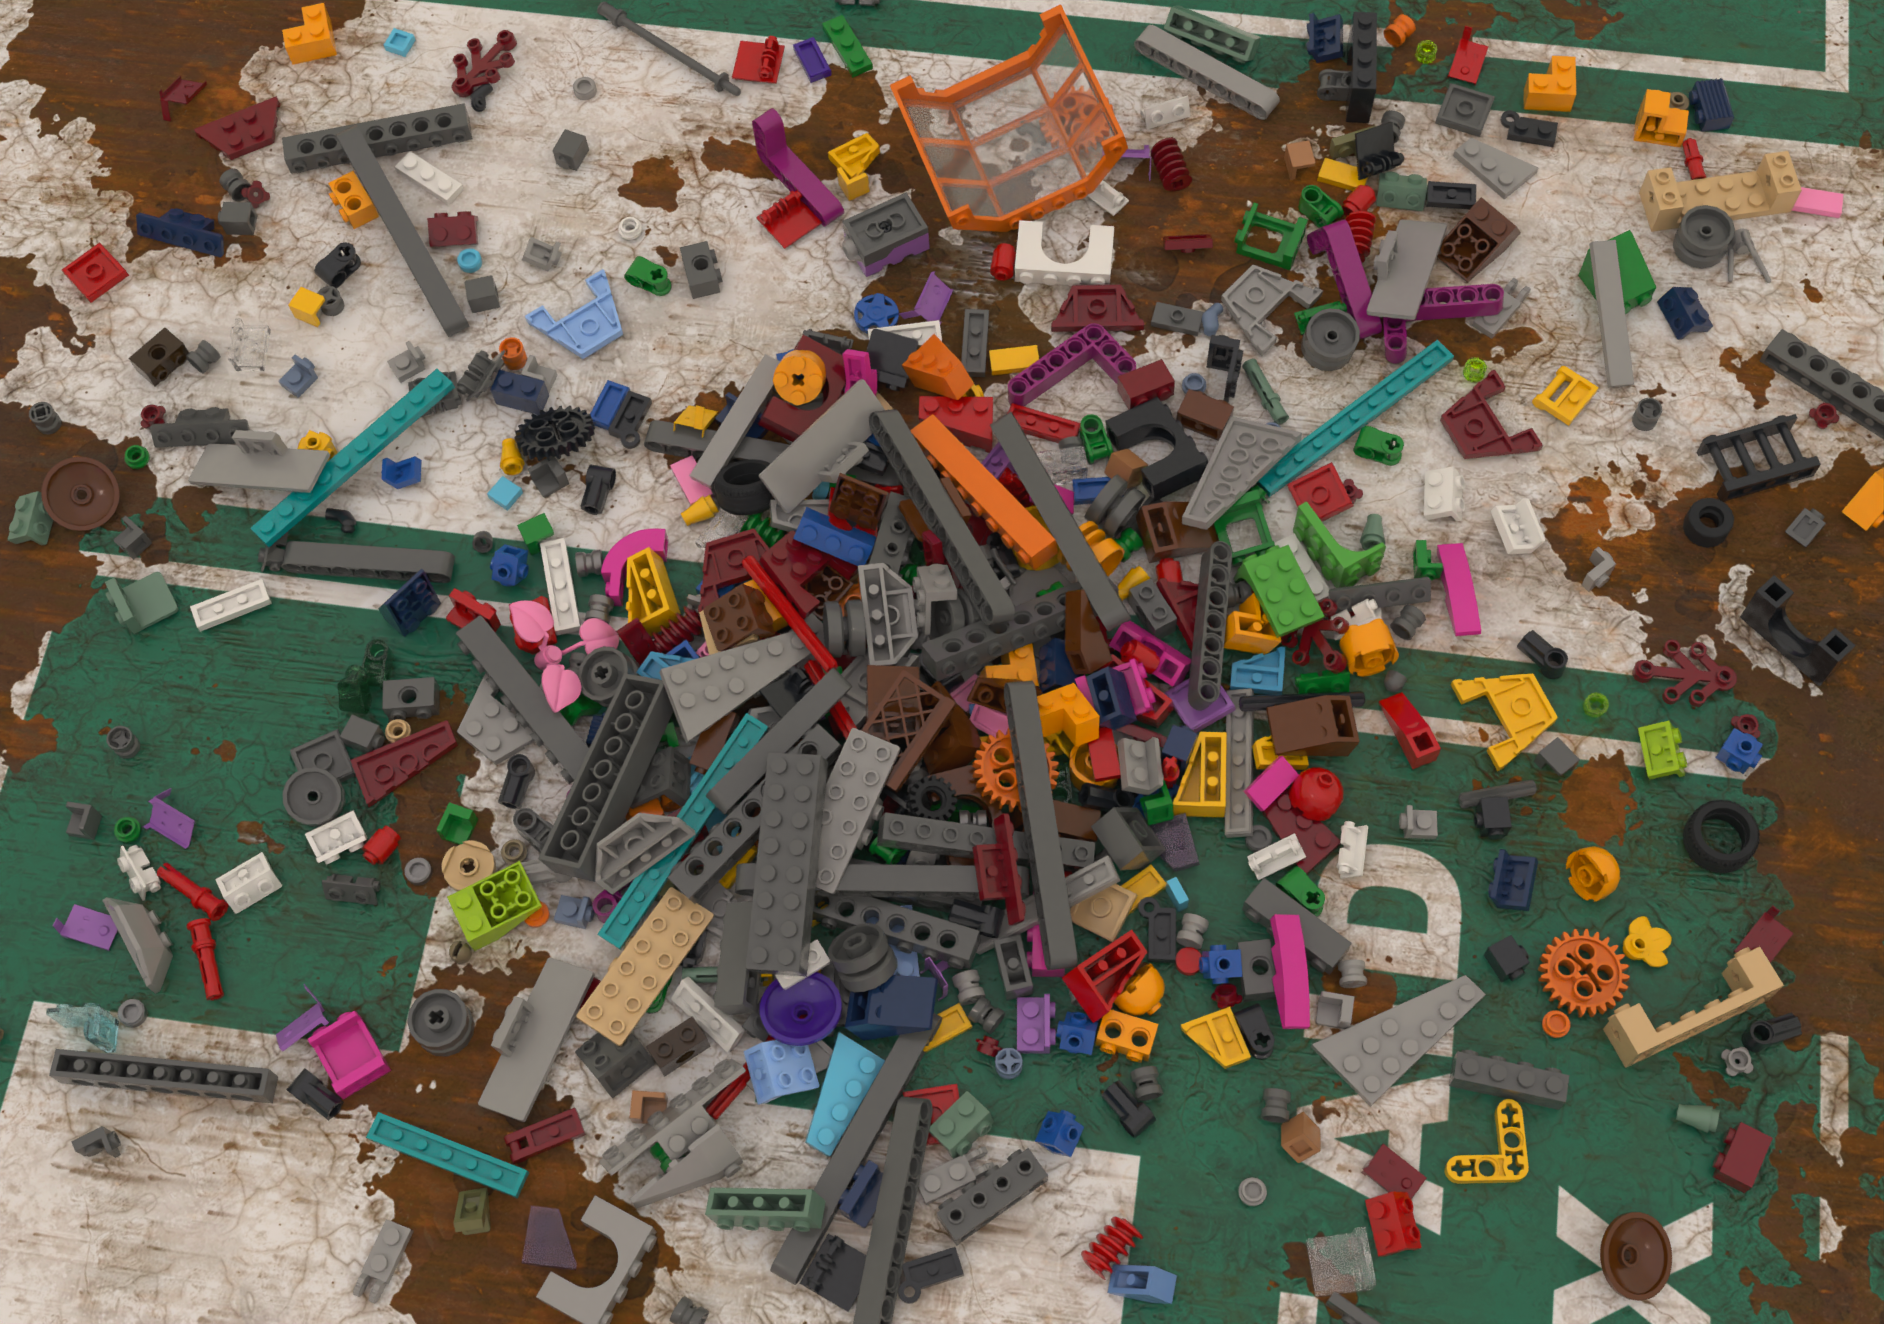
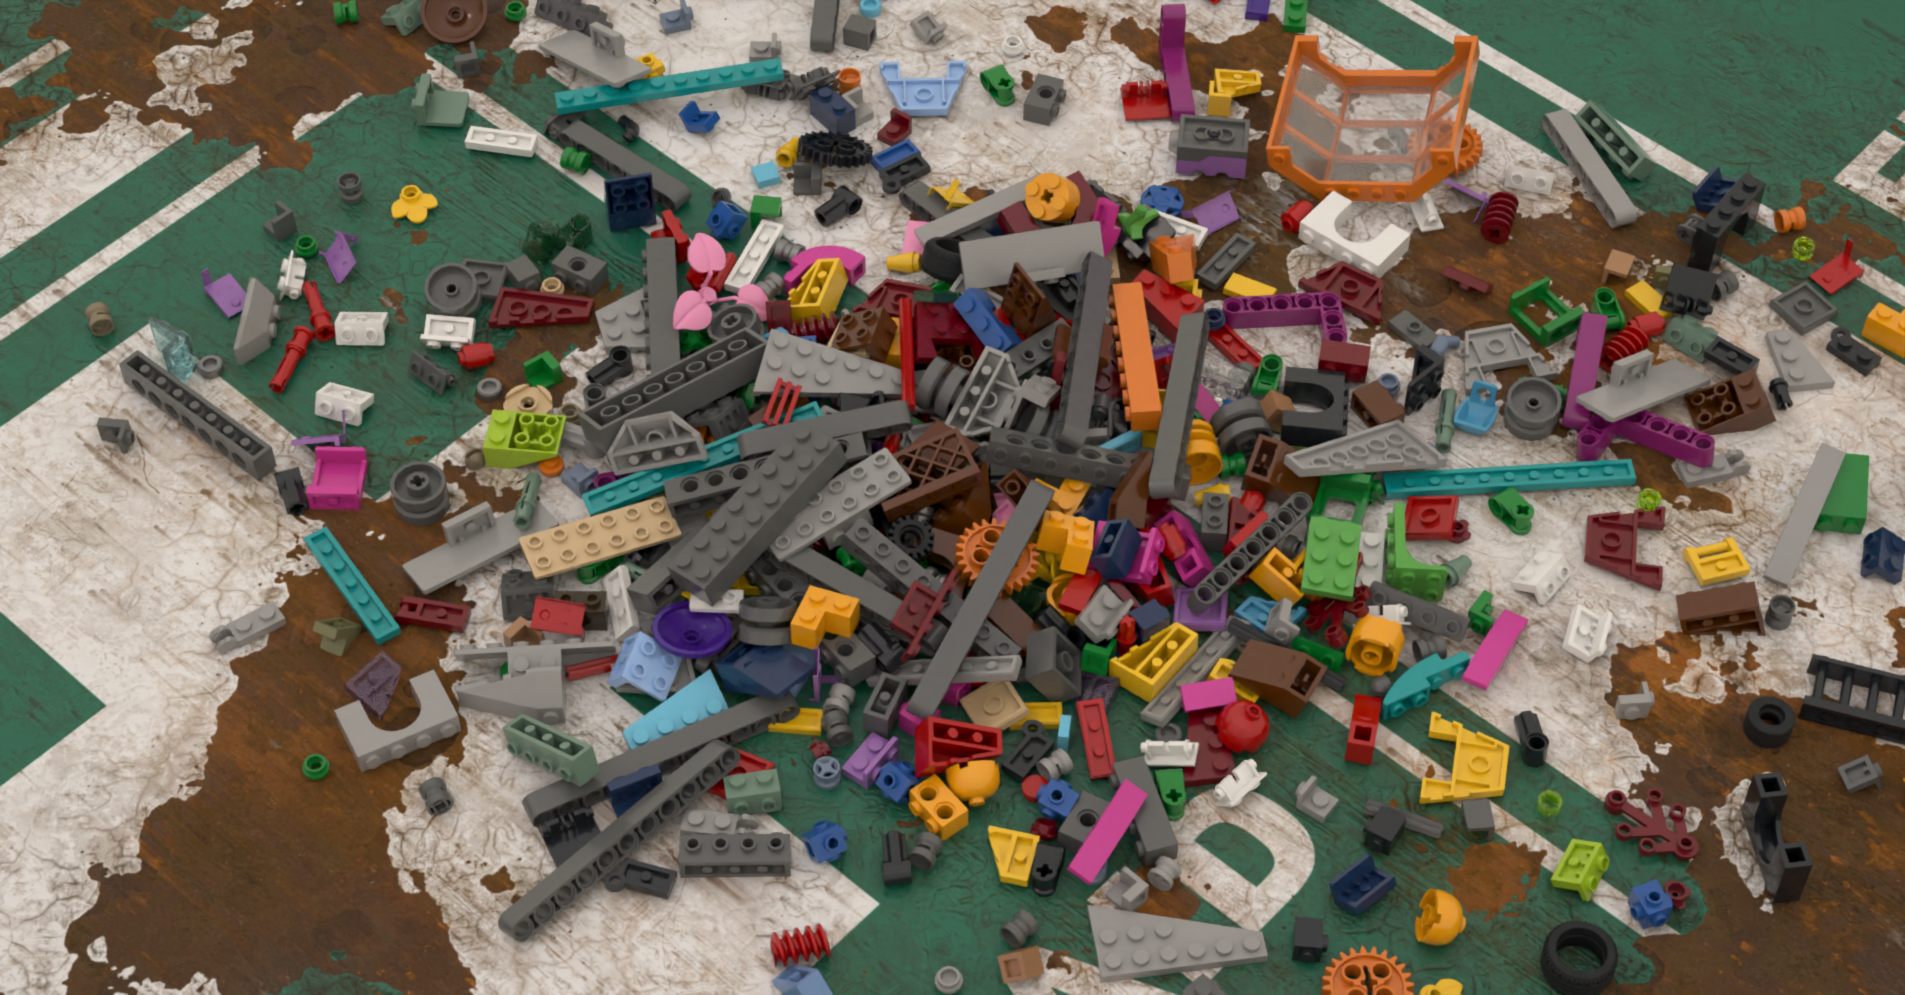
camera: 30 degrees right, 15 degrees down
none -> white bracket [315,382,374,426]
none -> yellow plate [391,185,438,223]
none -> sand green pin [513,473,542,529]
none -> red piece [529,596,586,641]
none -> green wheel [560,146,592,175]
none -> red tile [761,377,802,427]
none -> light orange brick [790,585,860,650]
none -> dark red bracket [877,108,912,147]
none -> clear green tile [913,290,962,303]
none -> red tile [1076,698,1115,781]
none -> medium azure tile [1098,430,1142,453]
none -> bright green piece [1118,204,1159,240]
none -> dark blue plate [1206,308,1226,330]
none -> red tile [1223,511,1269,556]
none -> light grey bracket [1264,597,1300,645]
none -> teal slope [1380,651,1470,720]
none -> dark azure piece [1453,380,1499,435]
none -> reddish brown wedge [1676,581,1766,636]
none -> black pin [1768,378,1793,410]

